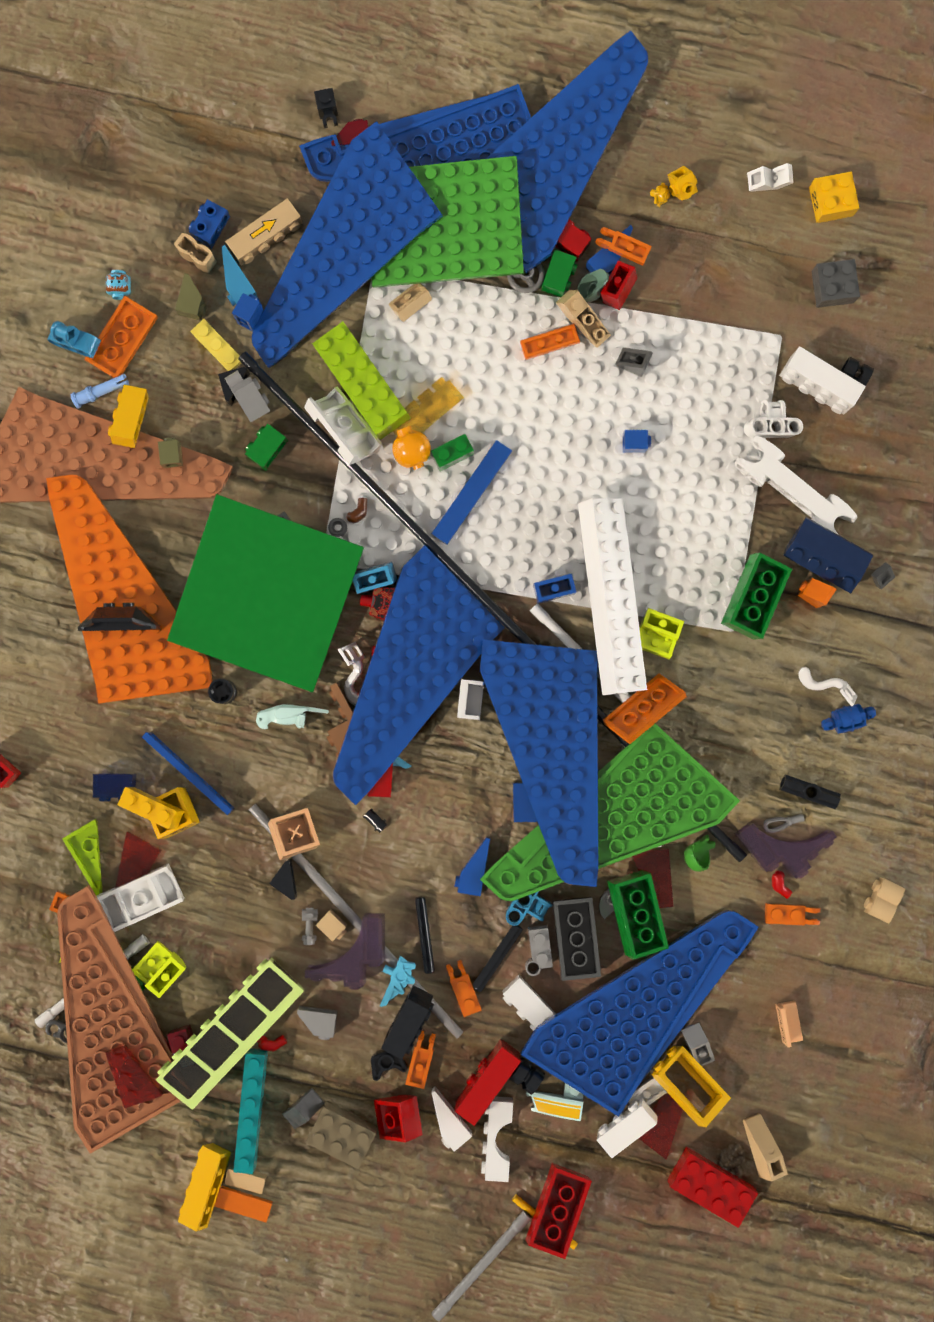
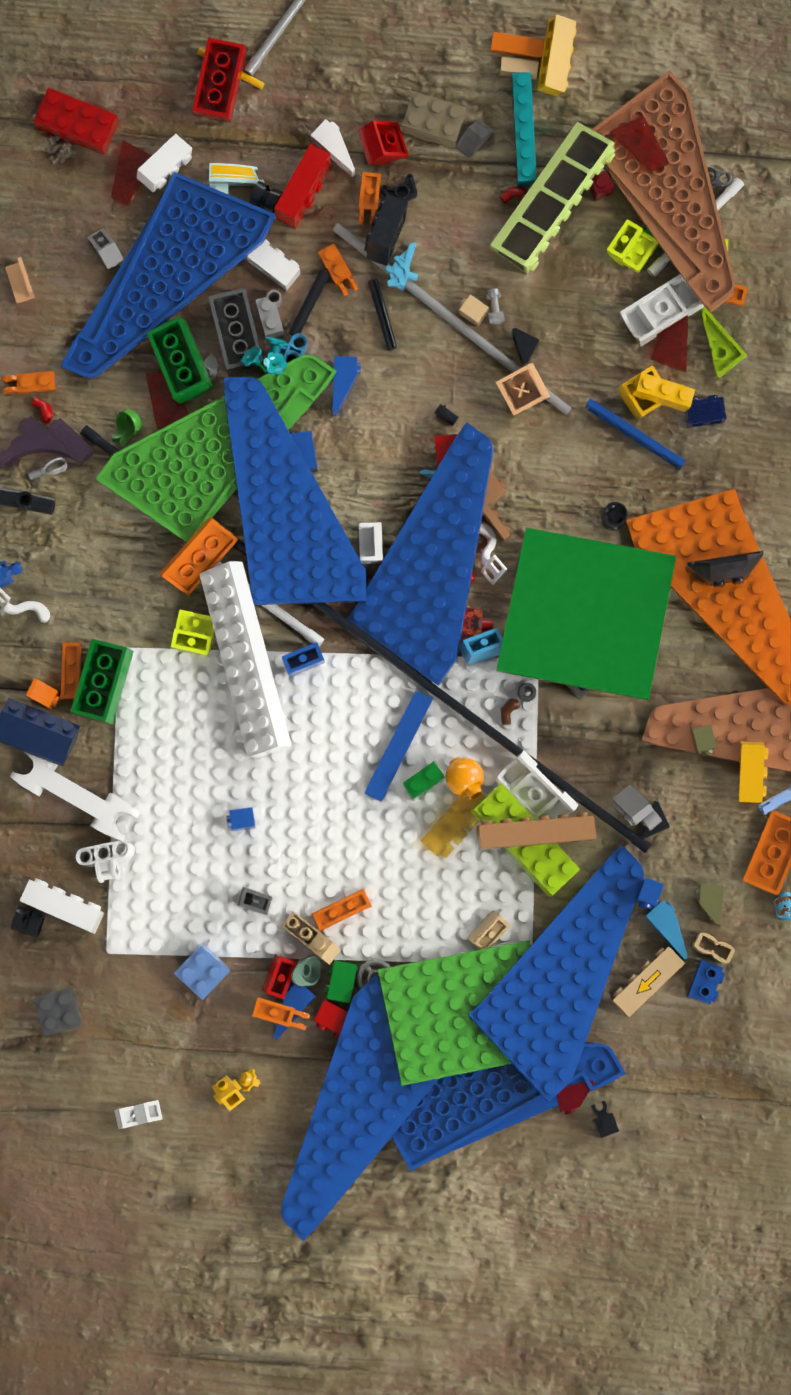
camera: 175 degrees right, 5 degrees down
light yellow plate [190,319,241,371] -> none
green brick [245,424,288,471] -> none
light aqua animal [256,704,329,729] -> none
light grey slope [297,1006,338,1040] -> none
clear purple arch [305,913,385,990] -> none
white arch [481,1097,513,1182] -> none
white plate [628,1076,667,1105] -> none
yellow piece [651,1046,731,1127] -> none
tan slope [743,1113,788,1181] -> none
yellow brick [809,171,859,223] -> none
none -> orange tile [60,642,82,700]
none -> medium blue brick [174,942,230,1000]
none -> teal plant [241,337,289,375]
none -> medium nougat brick [476,813,596,850]

